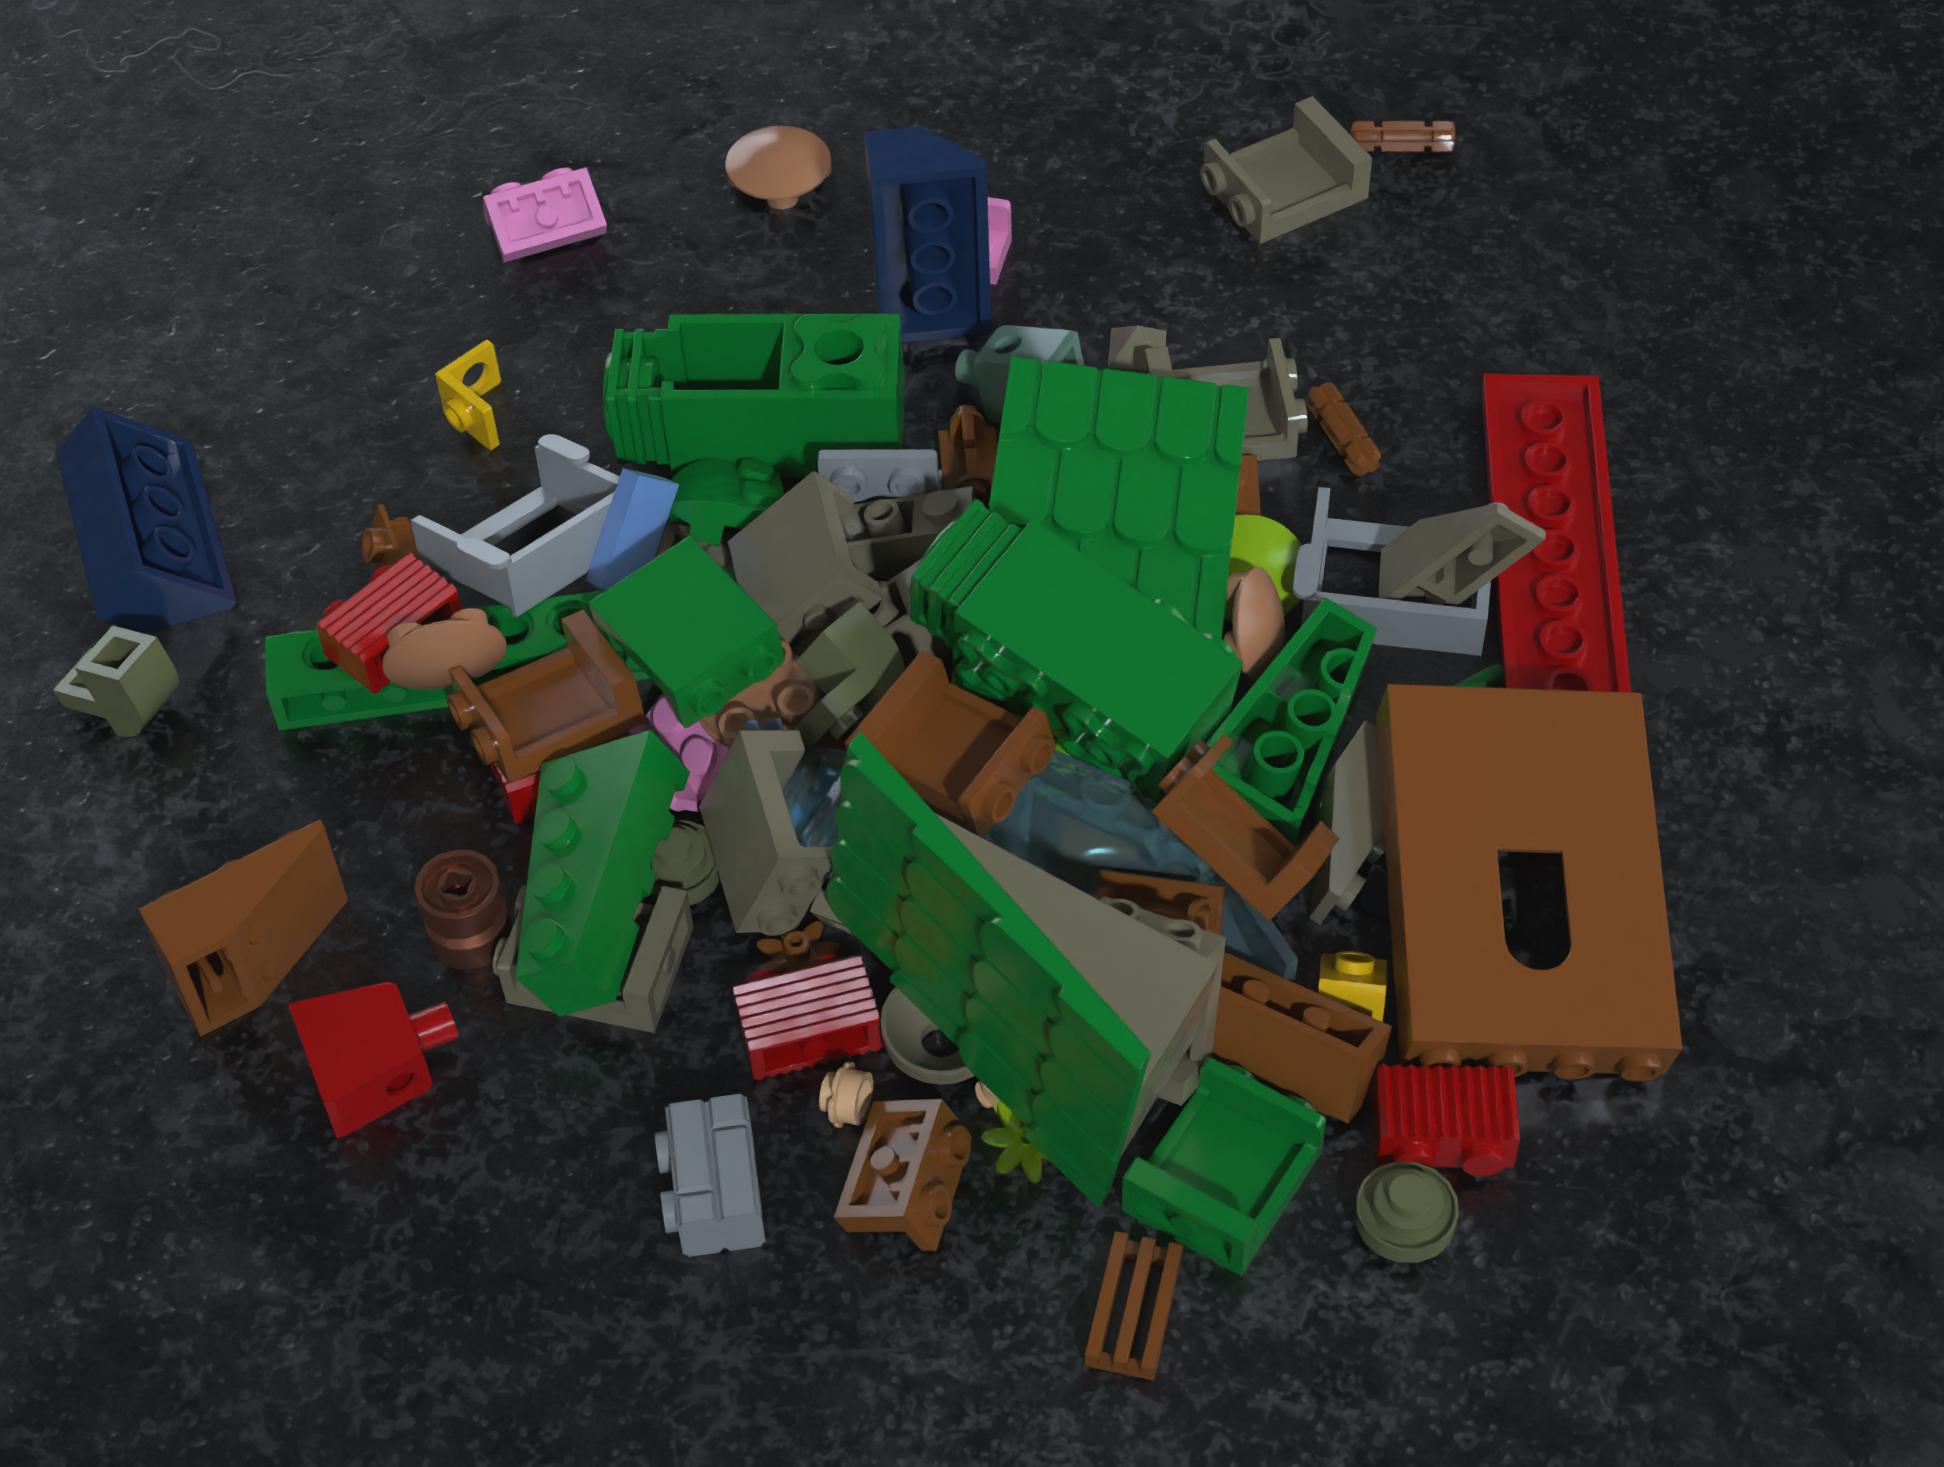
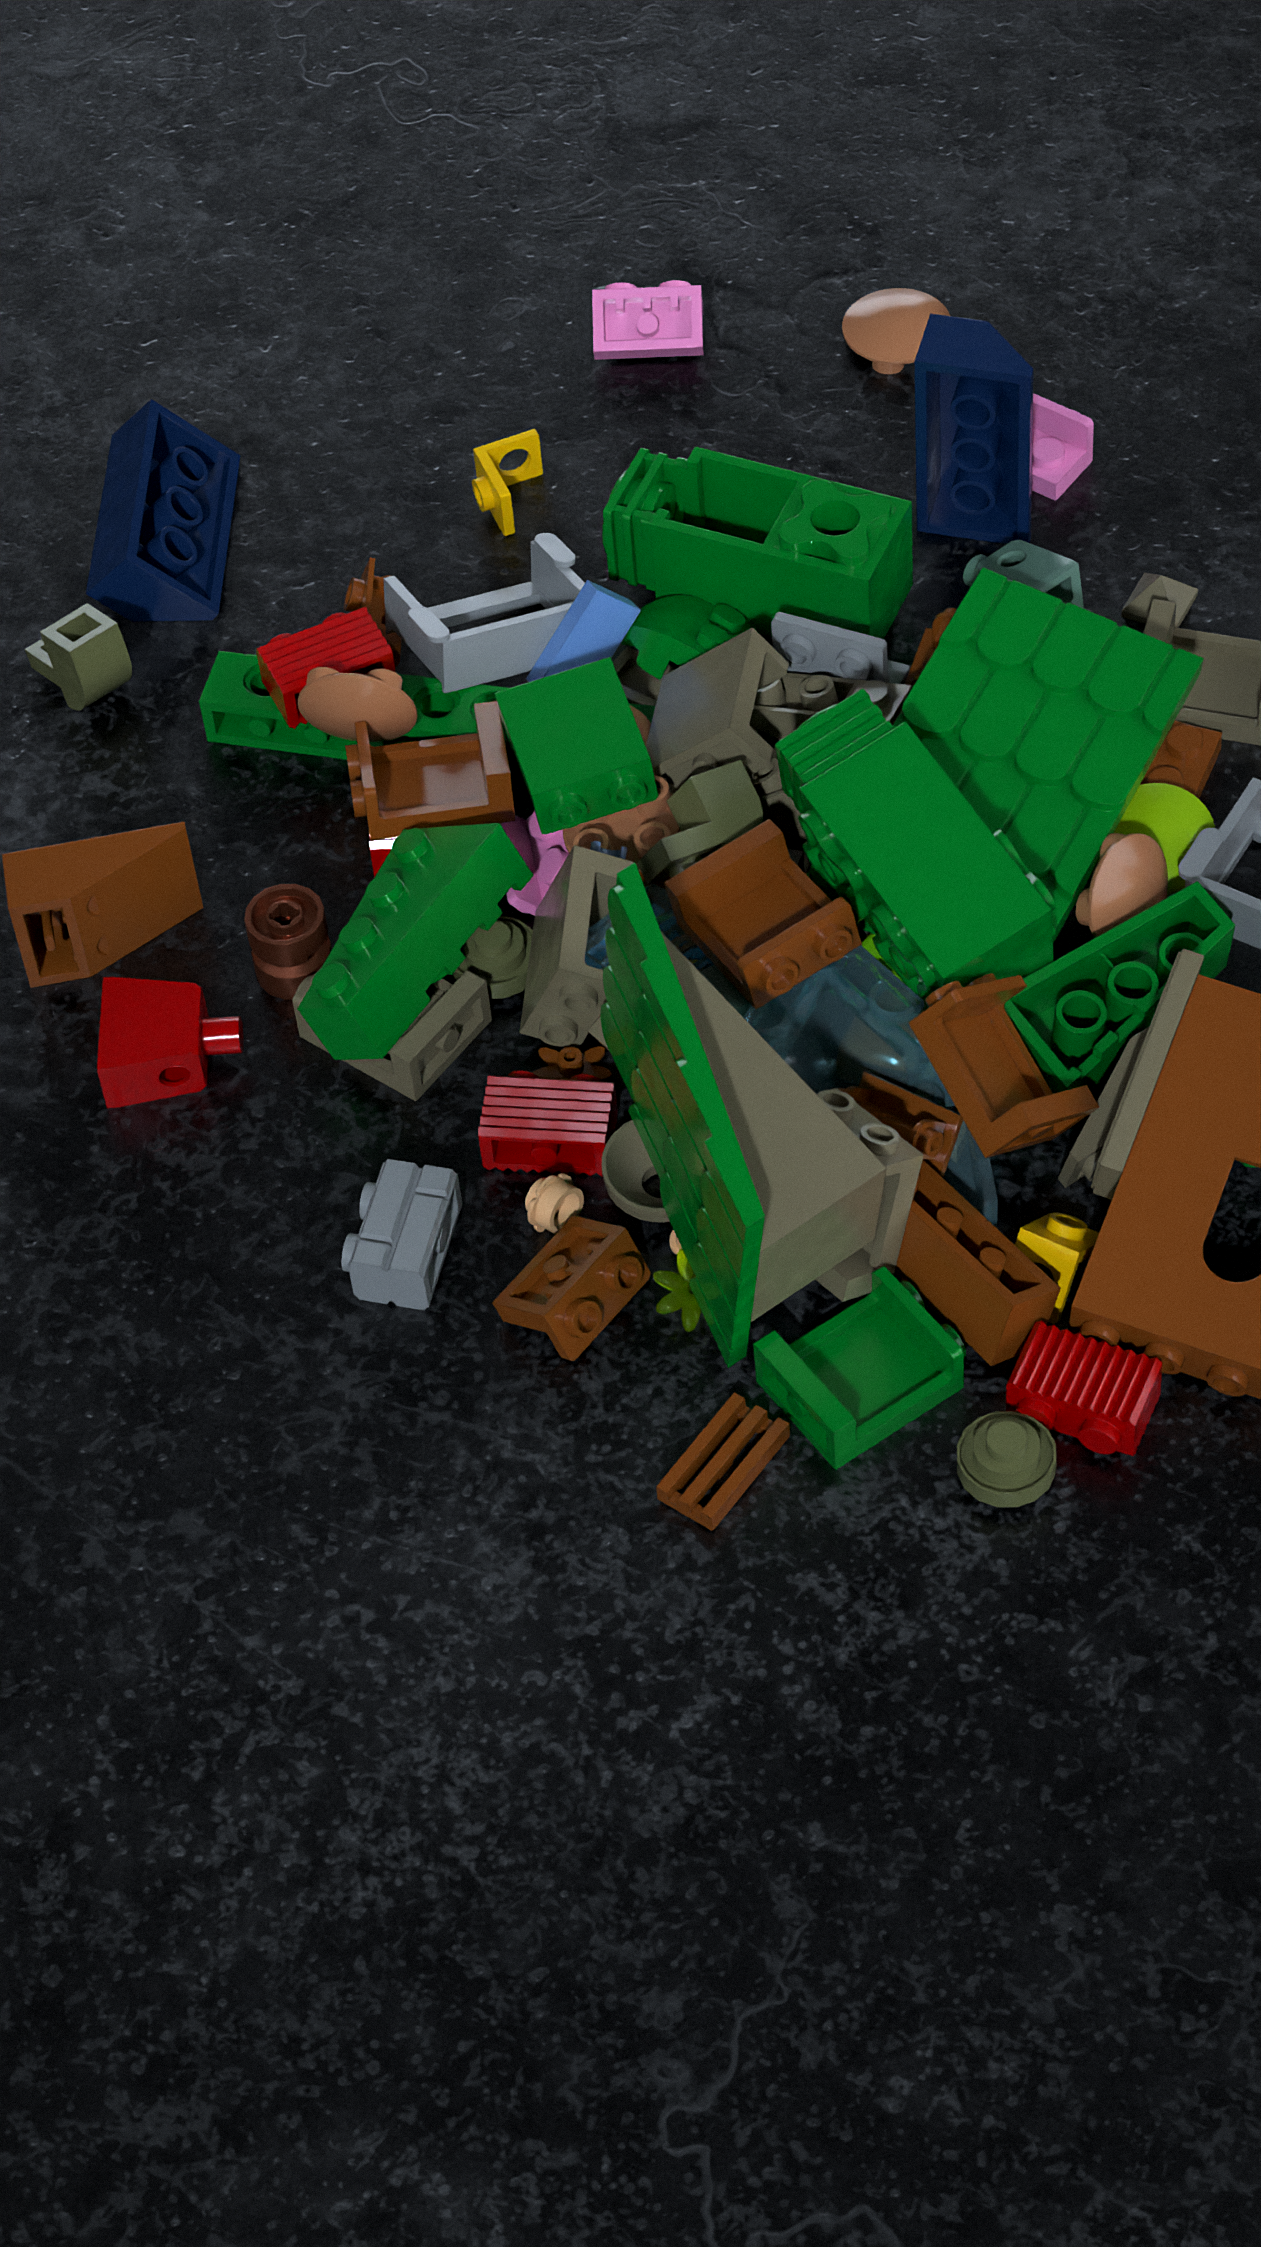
camera: 25 degrees right, 0 degrees up
none -> dark tan tile [1091,948,1204,1200]

